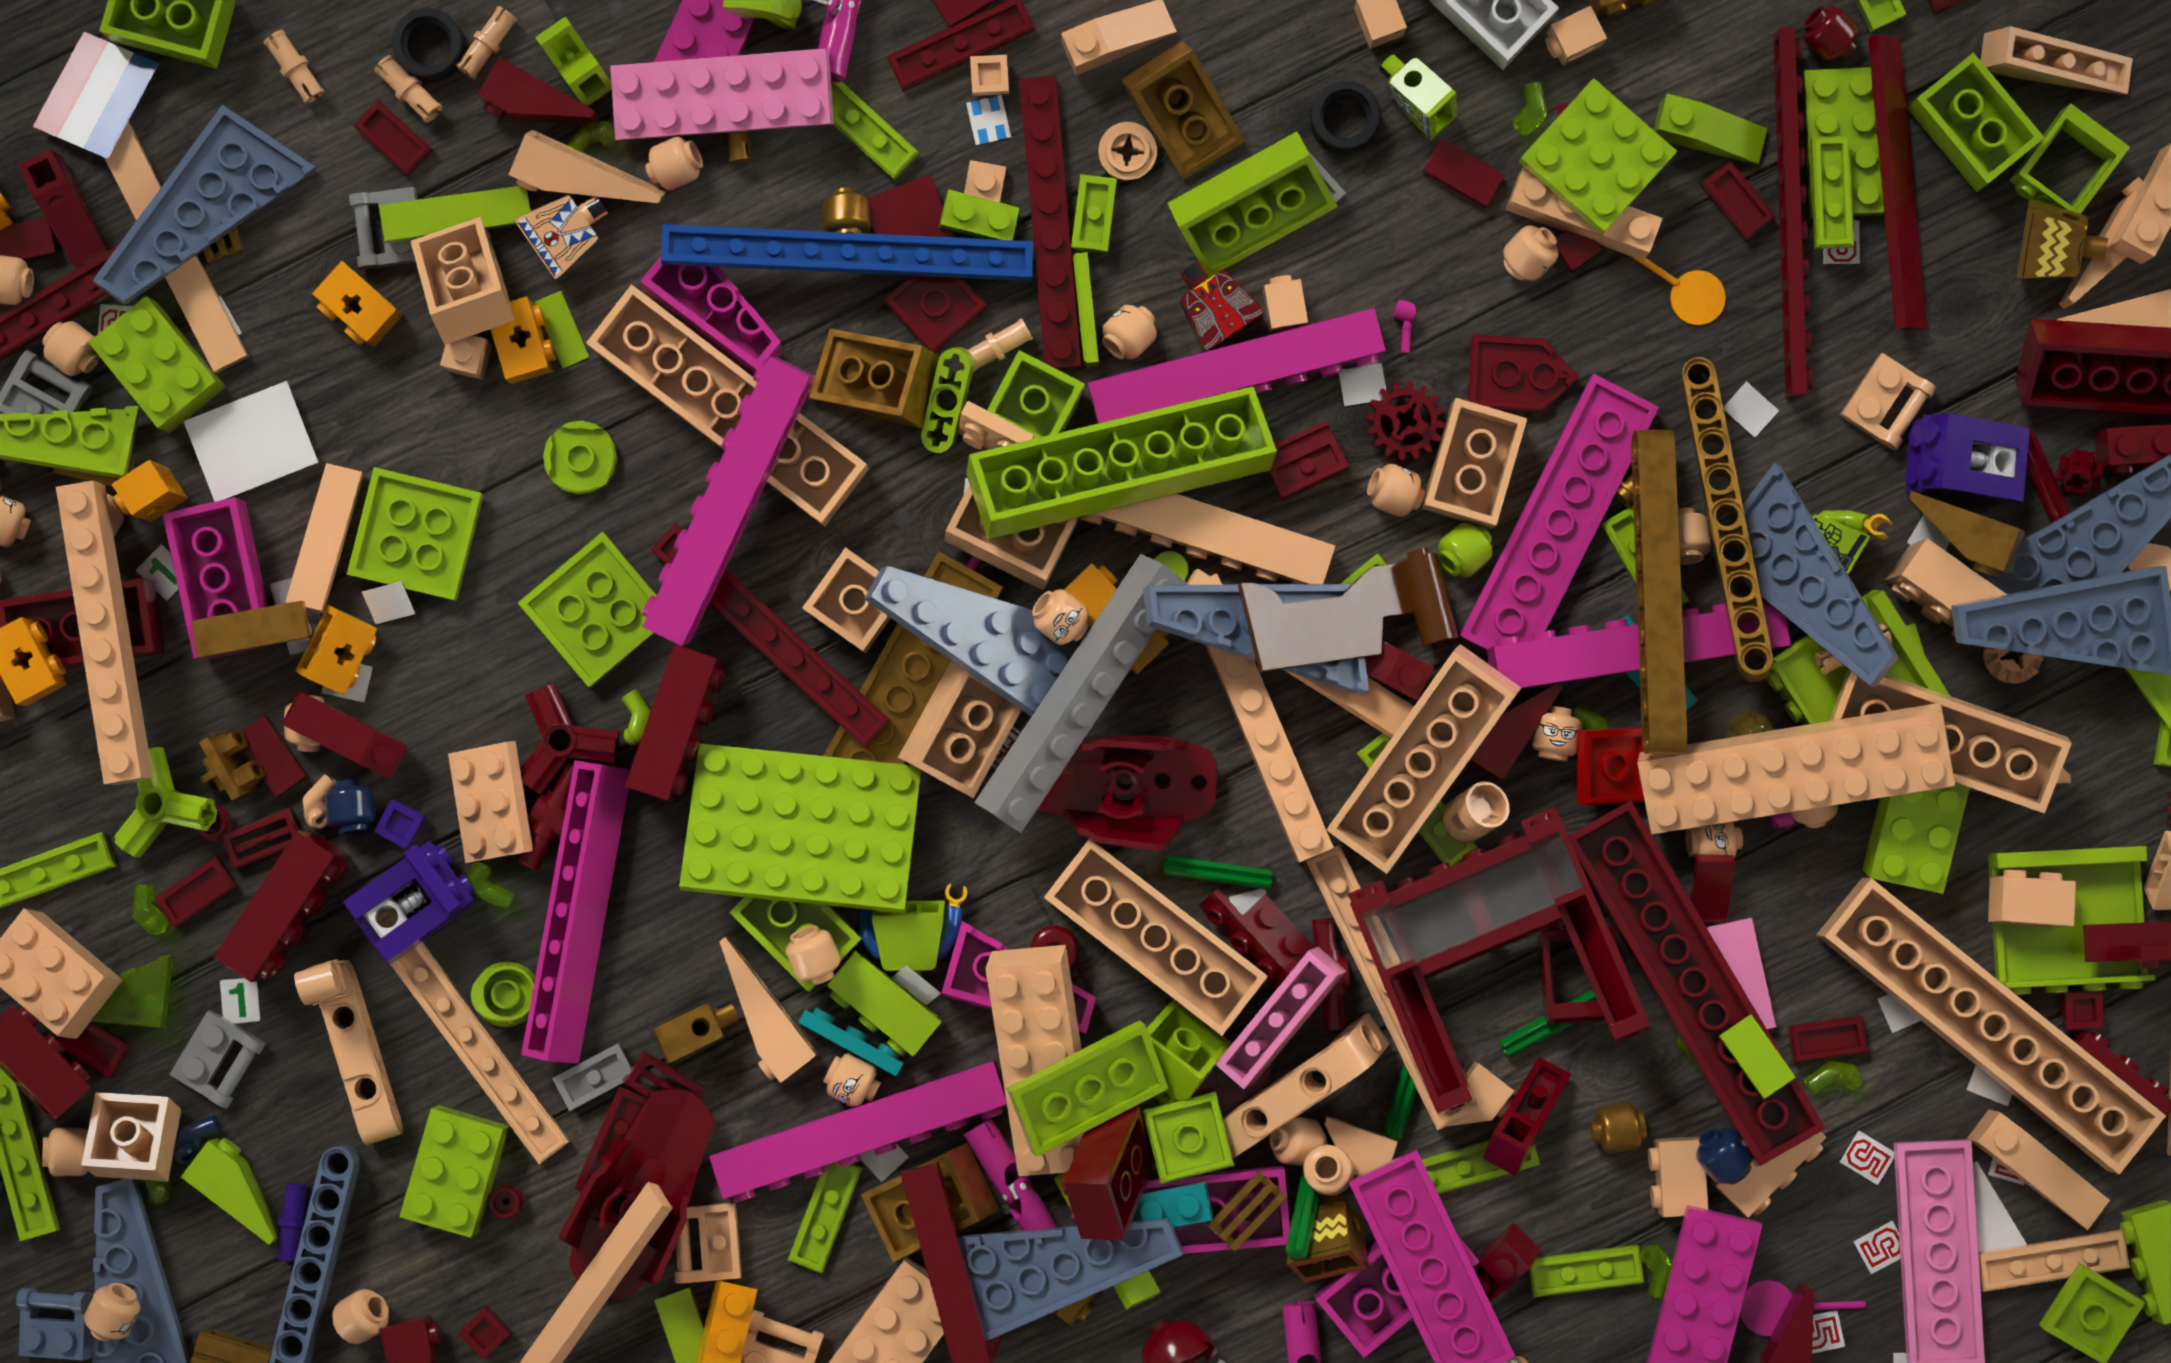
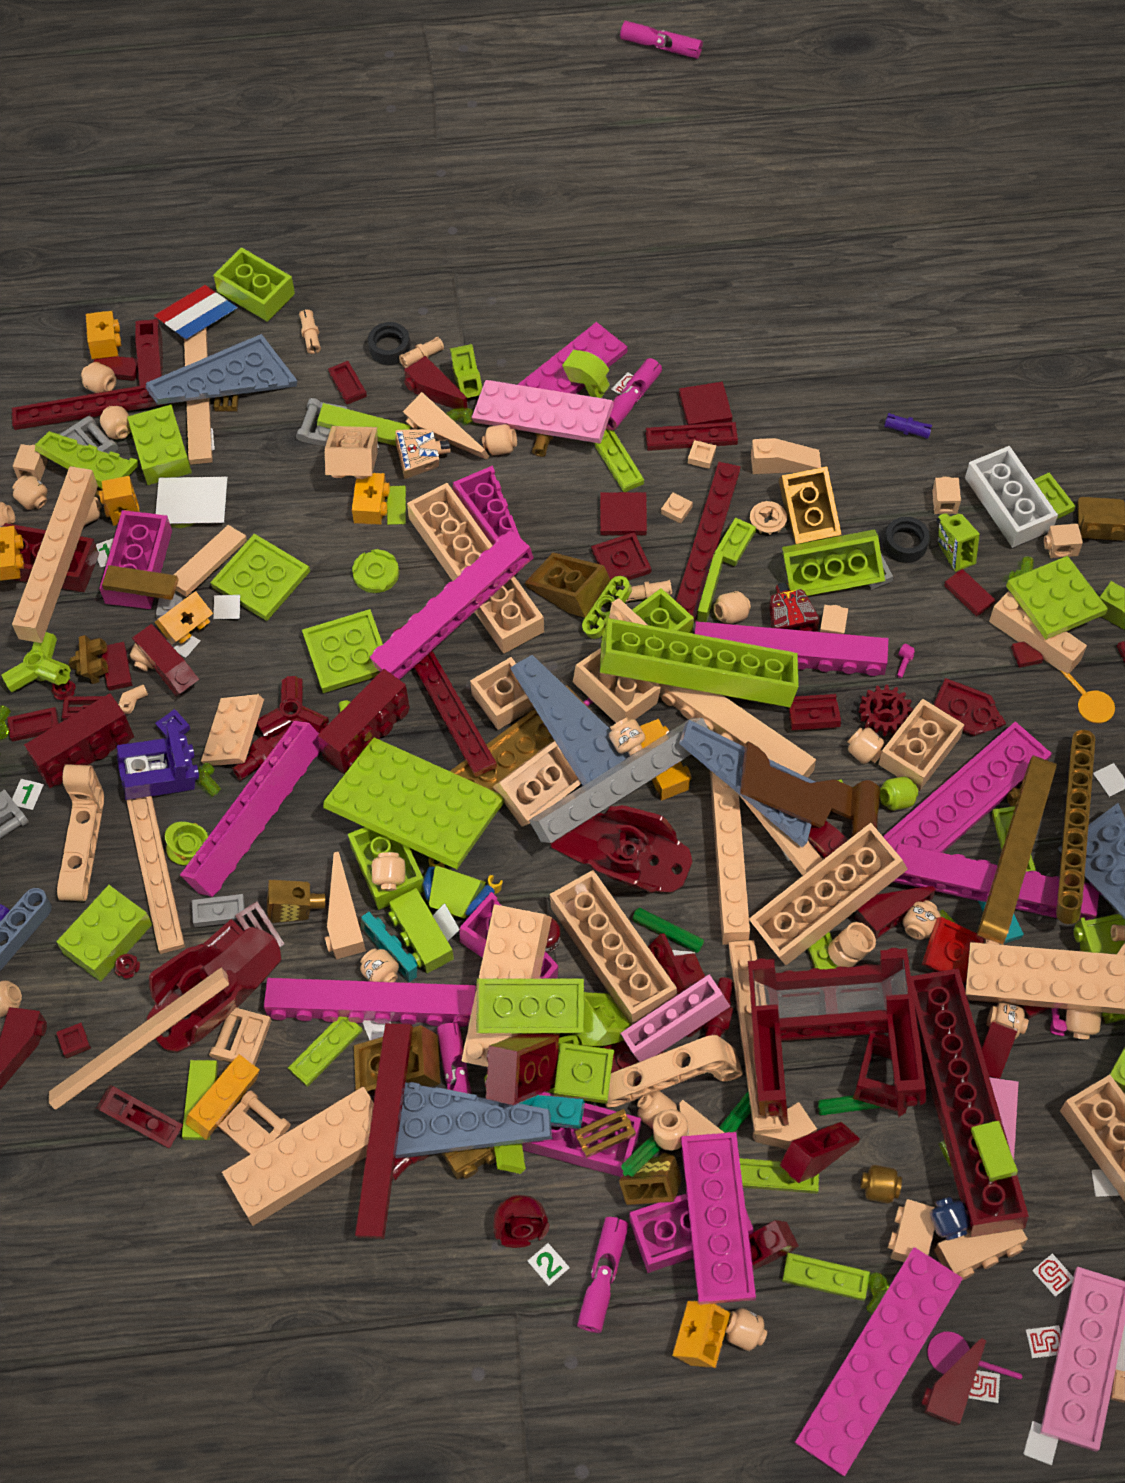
camera: 20 degrees right, 25 degrees down
light orange brick [312,261,403,347] -> none
dark blue head [324,779,376,835] -> none
light nougat pin [374,55,442,123] -> none
light nougat brick [440,335,492,380] -> none
blue plate [661,224,1033,281] -> none
pearl gold head [822,187,871,234] -> none
lime plate [939,189,1020,240] -> none
white sticker [966,95,1011,145] -> none
white sticker [1339,363,1386,406] -> none
light nougat head [1503,225,1558,281] -> none
light nougat head [1678,507,1712,565] -> none
dark red tile [1787,1015,1868,1063] -> none
clear neon green arm [1804,1061,1863,1094] -> none

